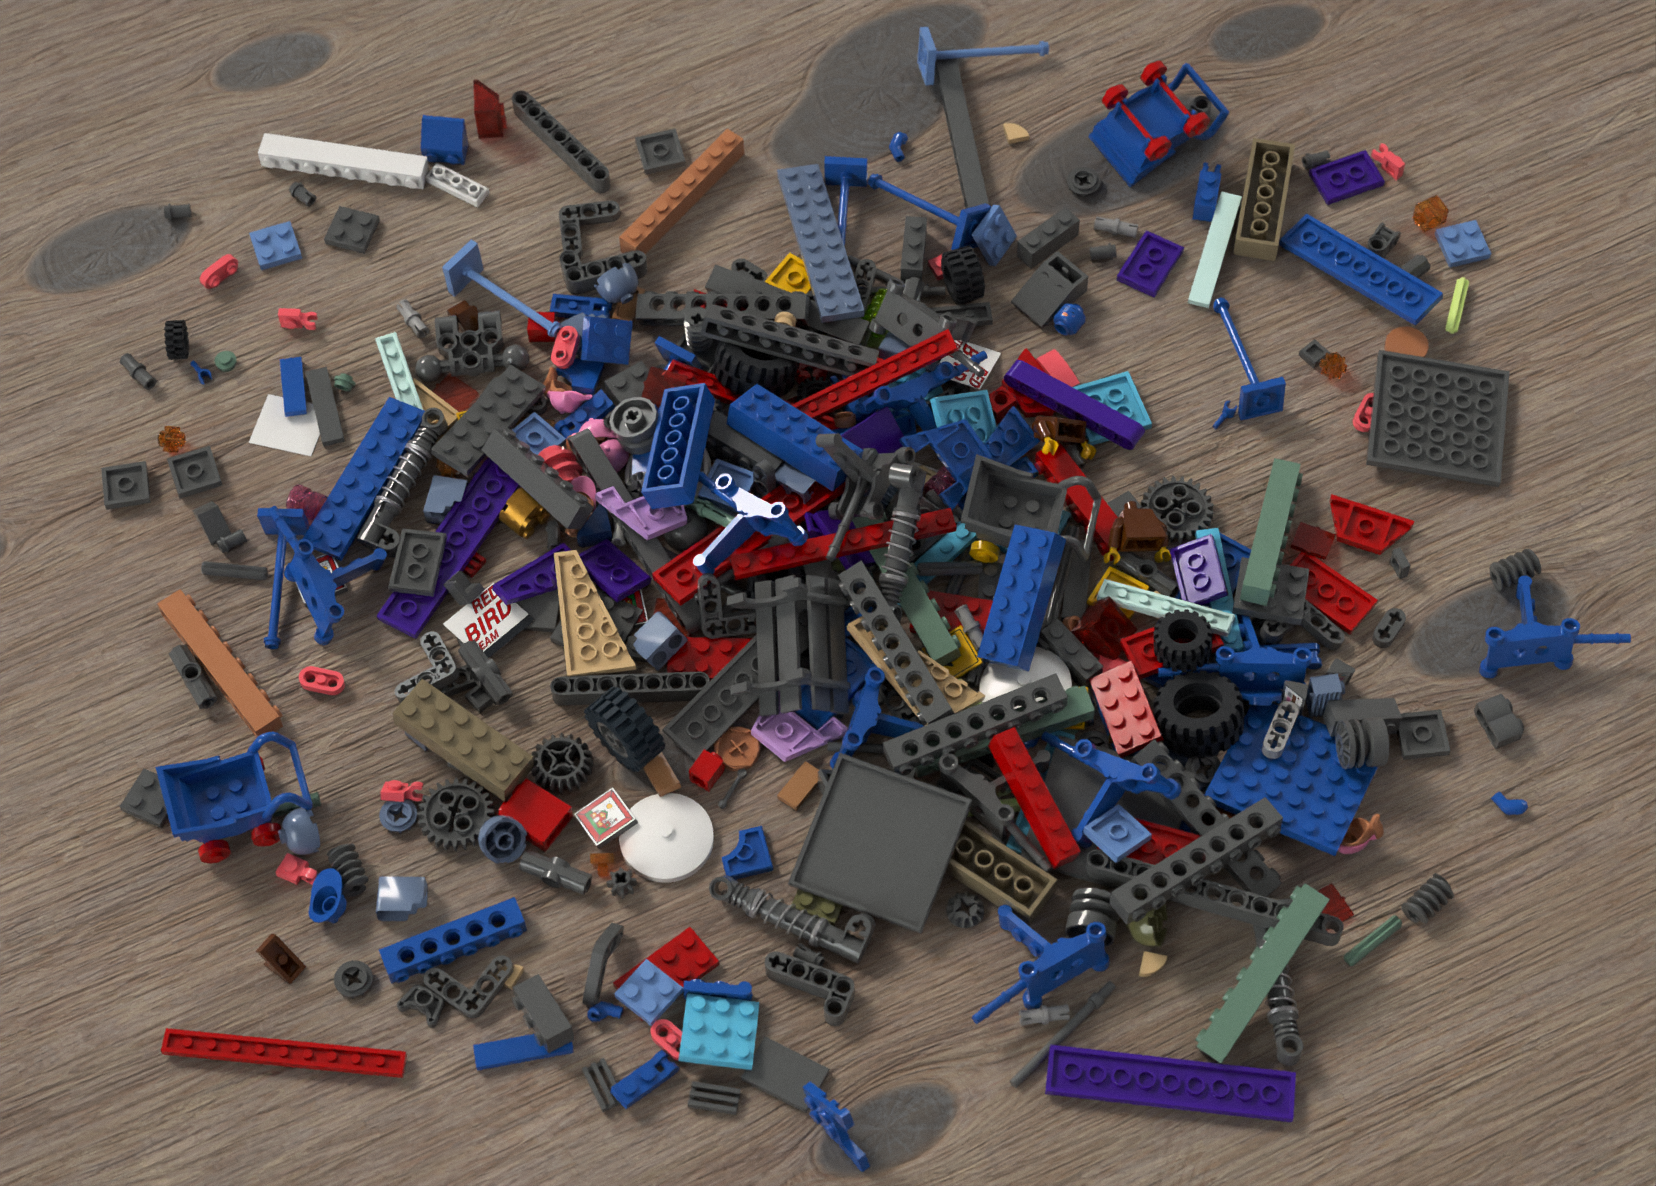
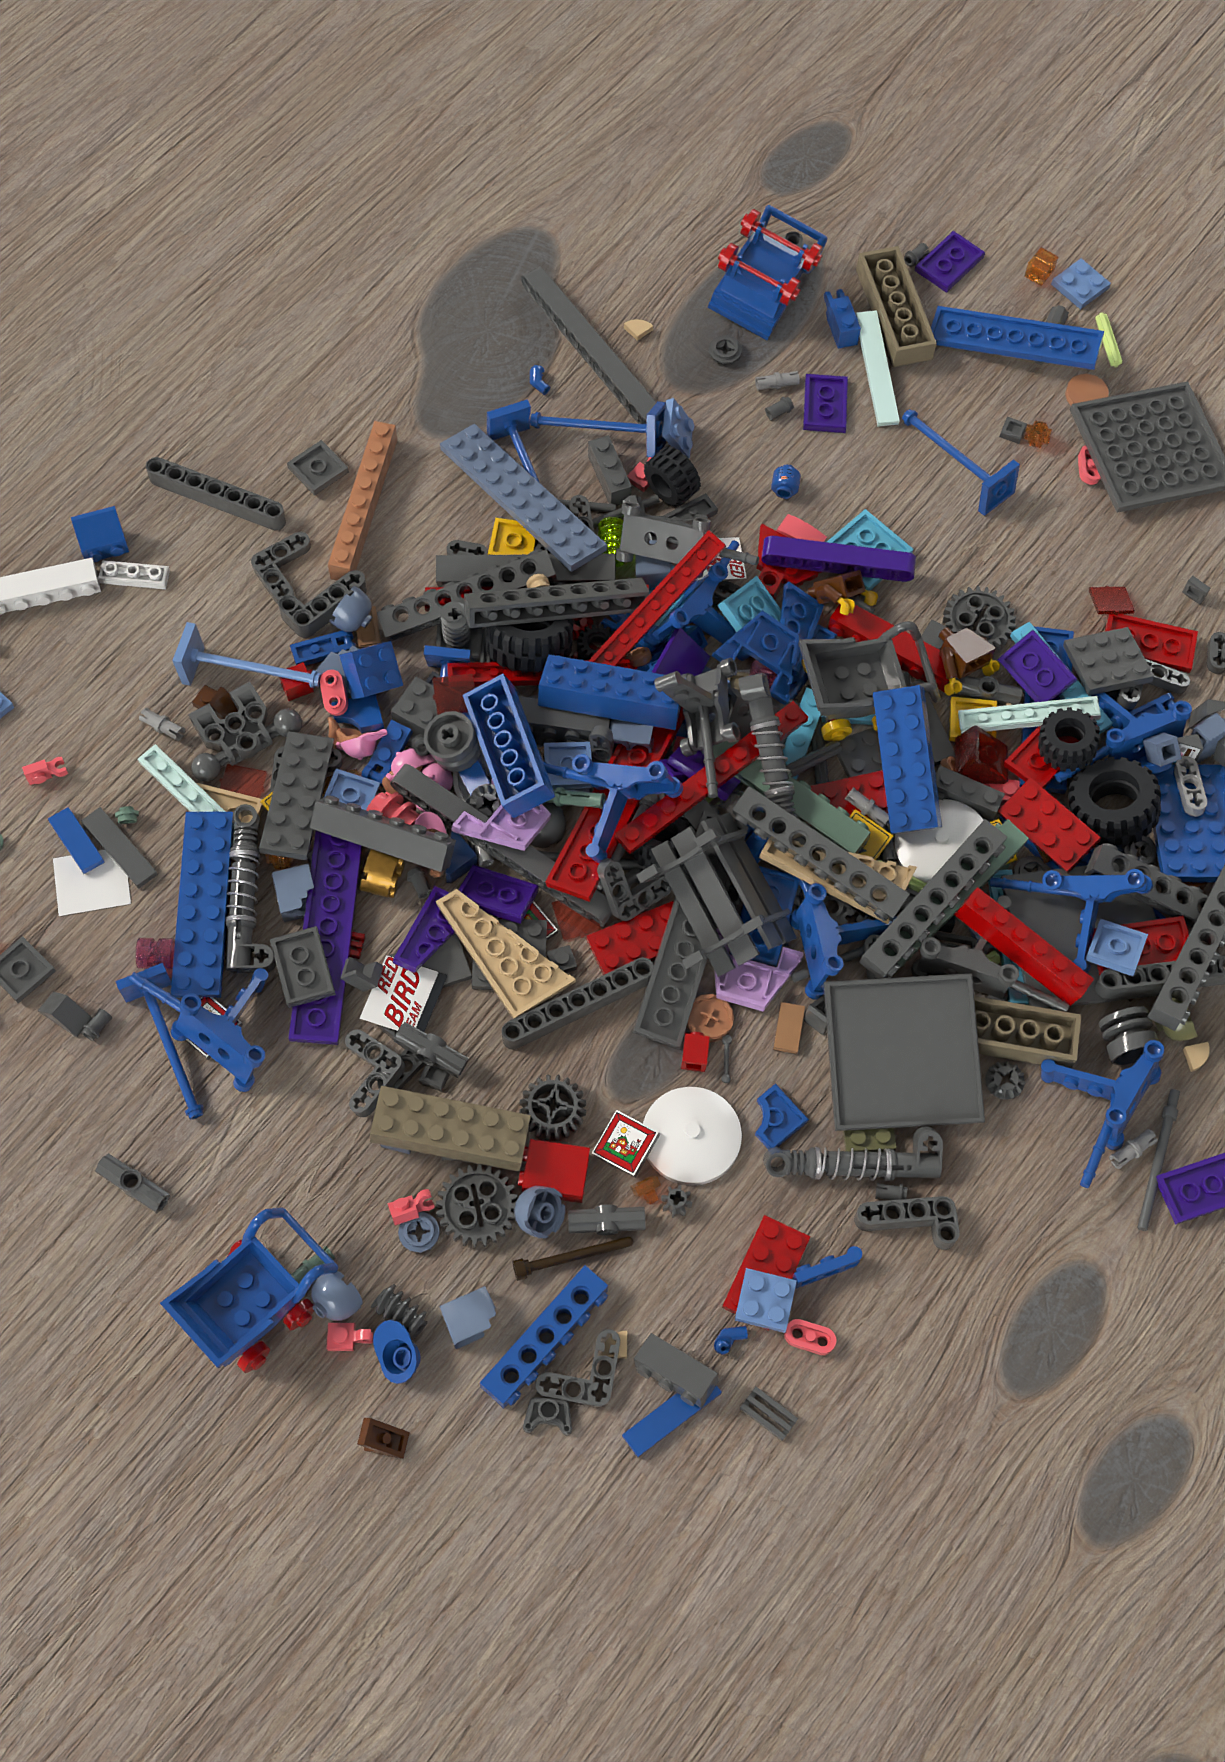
camera: 30 degrees left, 5 degrees up
dark grey plate [119,769,168,828] -> none
nougat brick [157,589,283,738] -> none
red plate [161,1028,407,1078] -> none
dark grey axle [201,561,268,580] -> none
coral plate [299,666,345,695] -> none
dark grey plate [324,206,380,254] -> none
dark grey gear [334,960,373,998] -> none
clear red slope [473,79,507,139] -> none
dark grey beam [582,923,624,1007] -> none
black wheel [584,686,666,772] -> none
blue plate [610,1050,679,1109] -> none
sand blue piece [633,611,688,671] -> none
medium nougat tile [643,752,681,797] -> none
medium azure plate [679,993,760,1070] -> none
dark grey tile [687,1081,741,1115] -> none
dark grey tile [741,1037,830,1113] -> none
blue wing [802,1082,870,1172] -> none
medium blue tile [917,27,1049,85] -> none
dark grey slope [1011,251,1088,328] -> none
dark grey brick [1017,207,1080,269] -> none
blue hand [1212,400,1237,429] -> none
sand green brick [1240,458,1303,606] -> none
red wing [1329,494,1414,555] -> none
dark grey piece [1366,222,1401,258] -> none
coral plate [1371,143,1405,181] -> none
none -> dark brown piece [512,1237,634,1281]
none -> sand blue brick [1143,732,1182,767]

